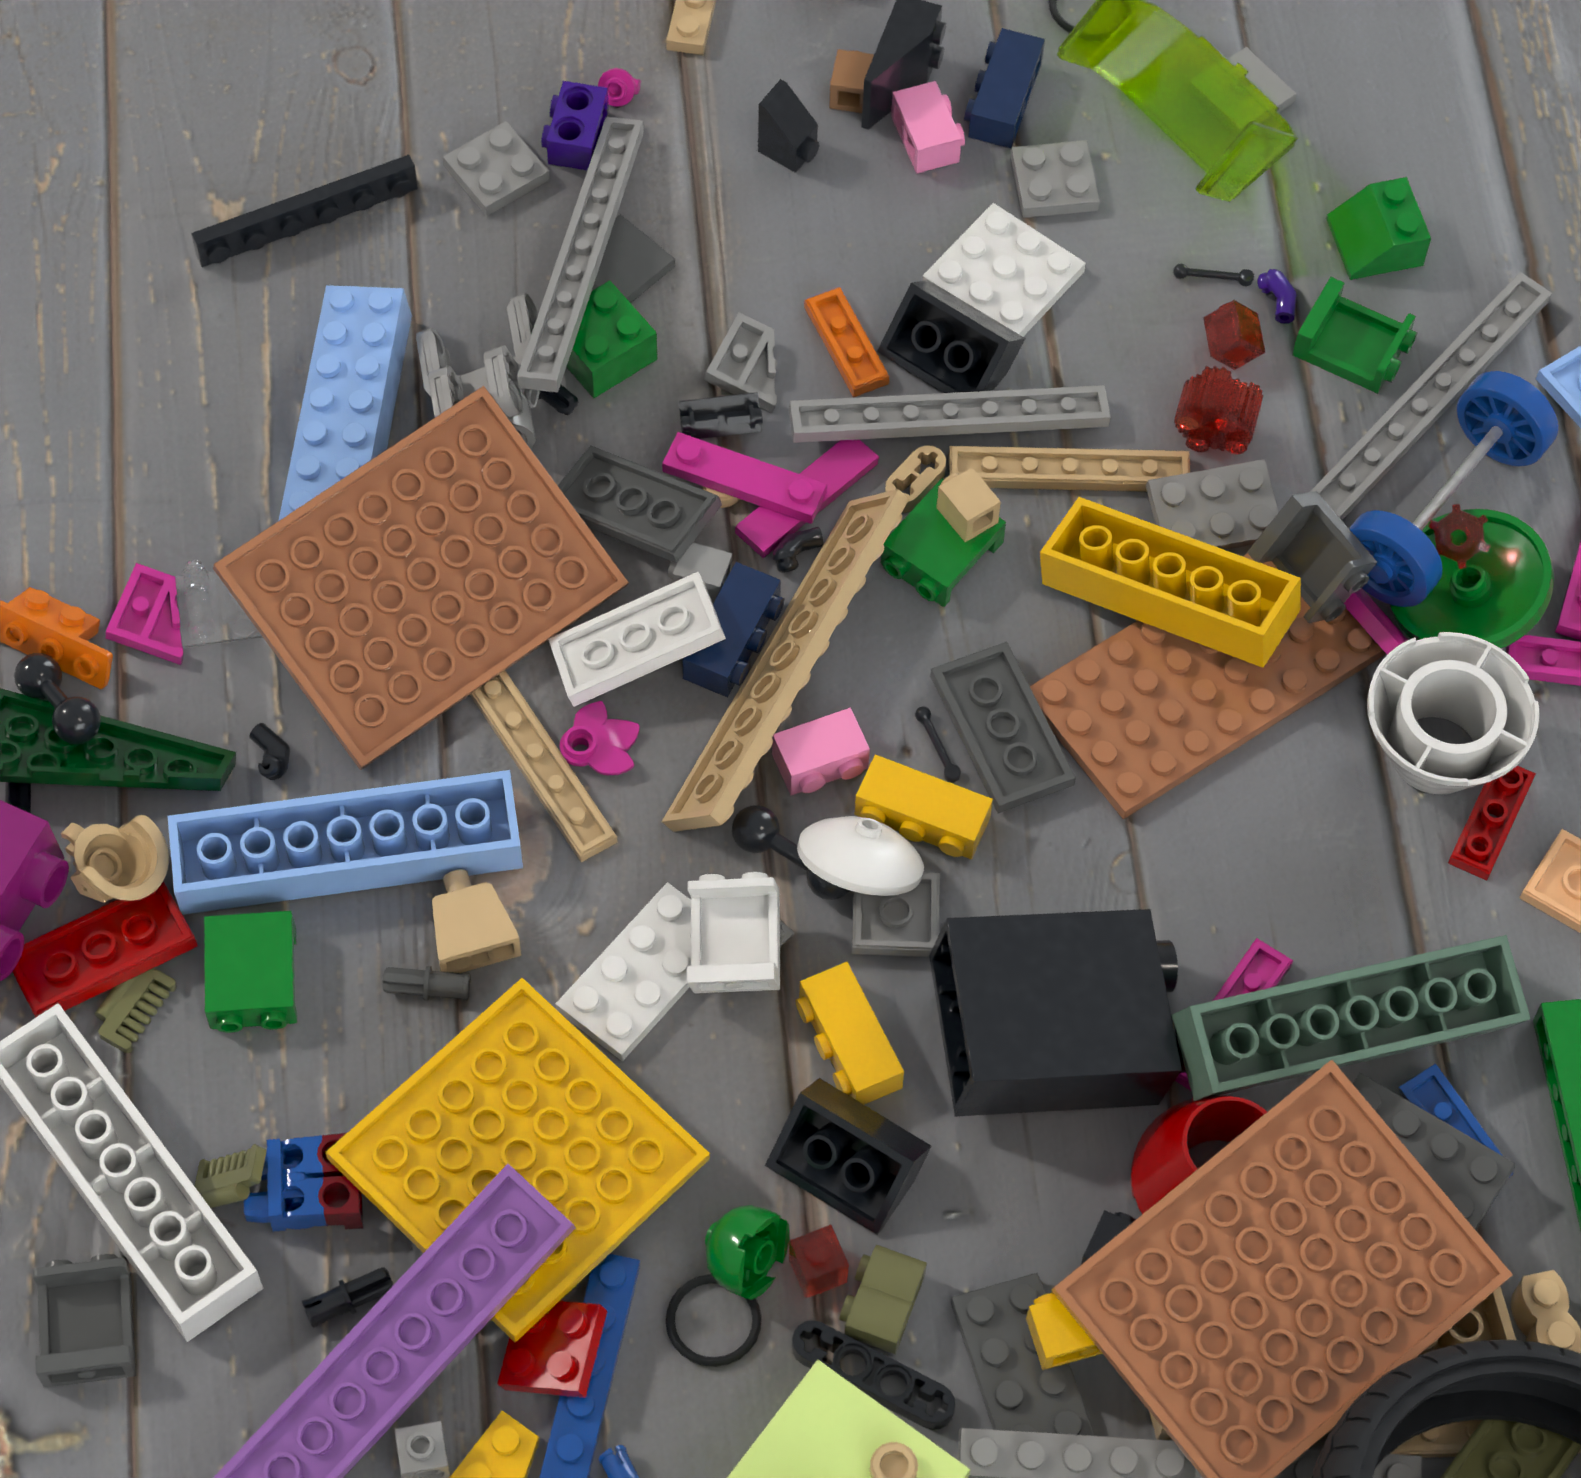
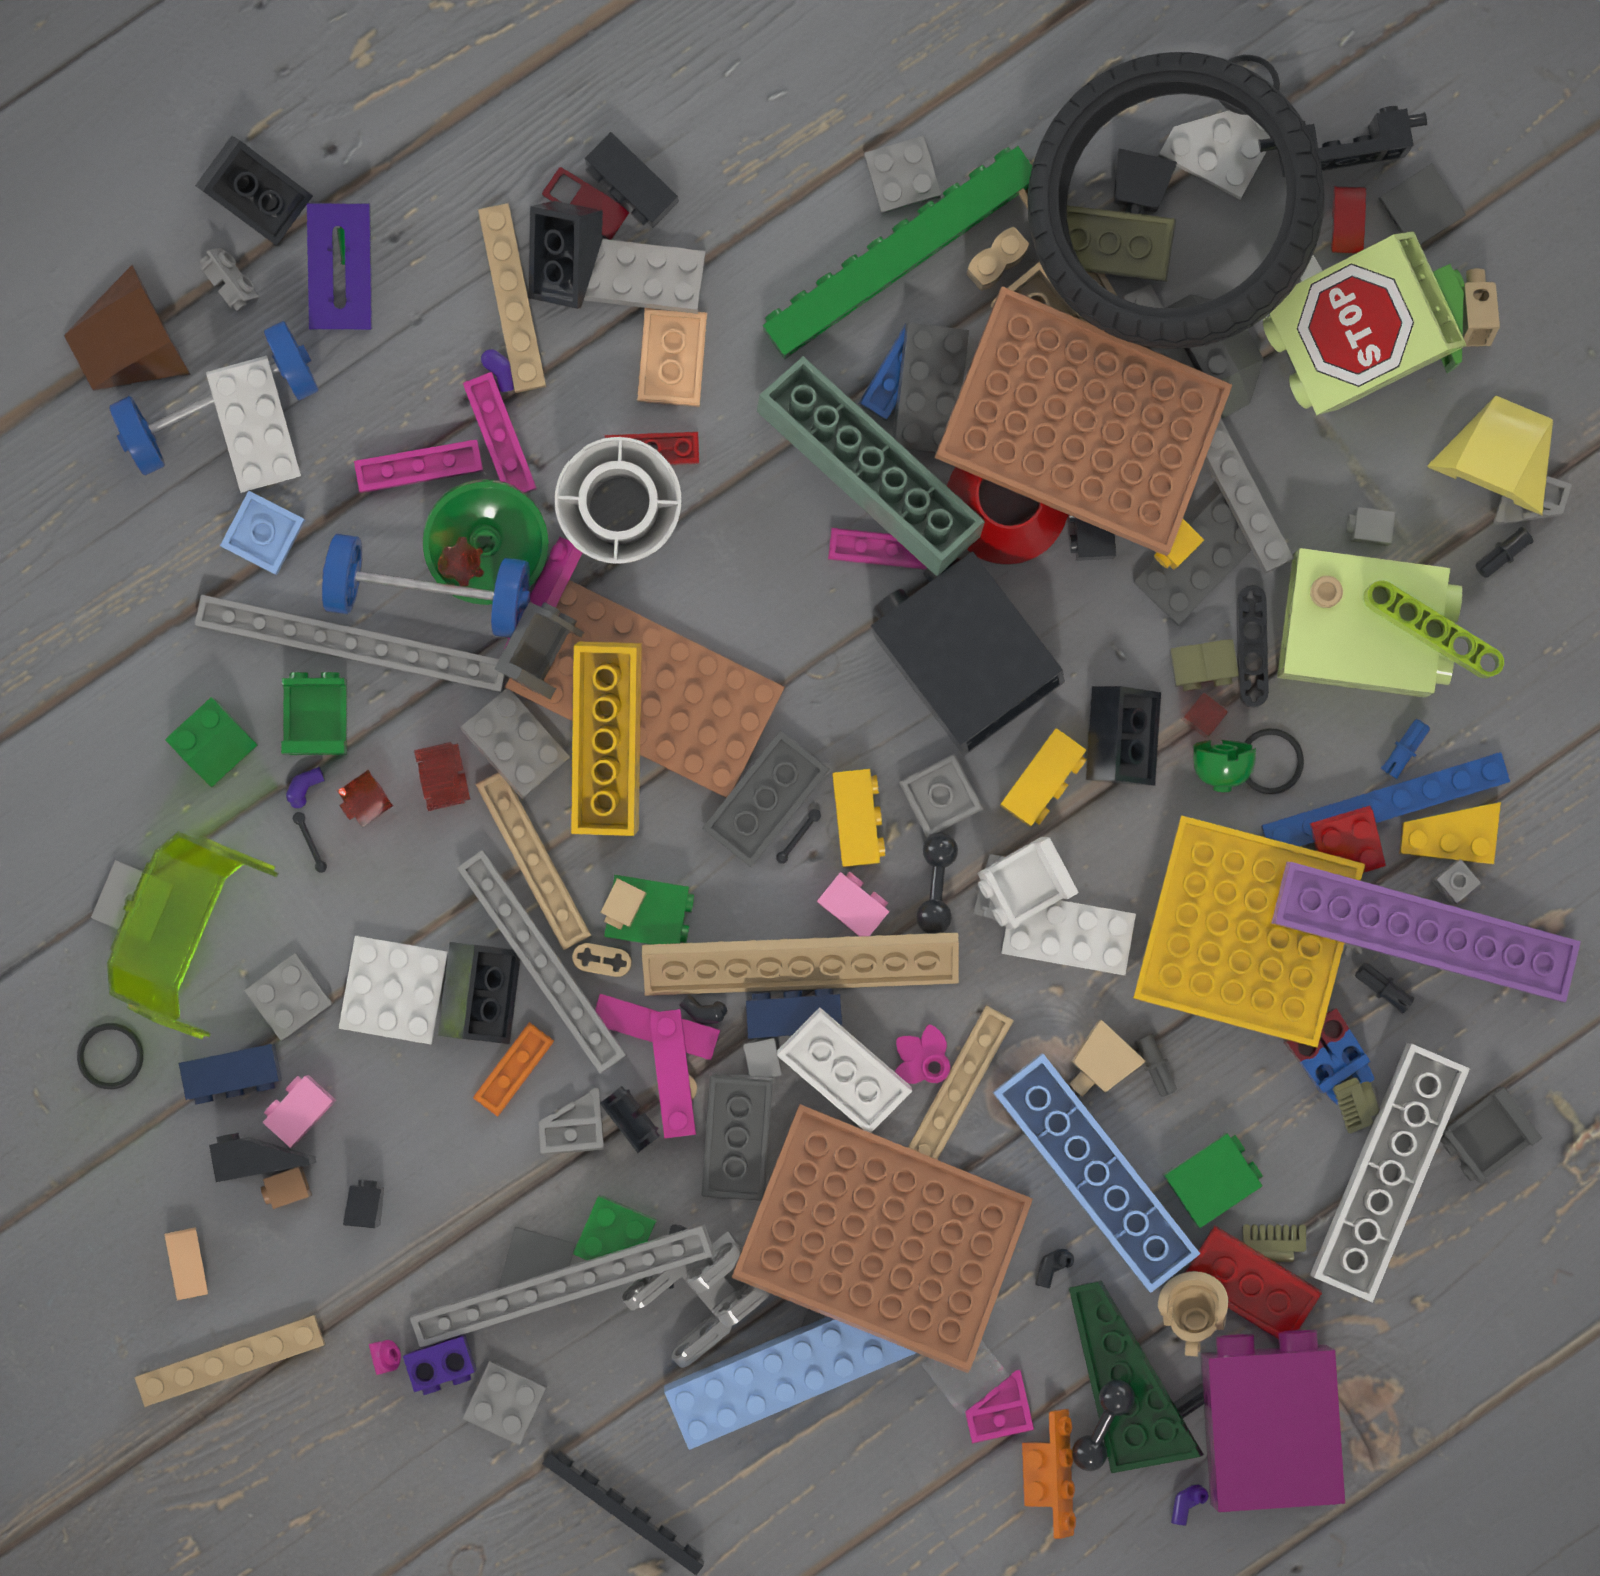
camera: 120 degrees left, 25 degrees up
white dish [797,816,924,896] -> none

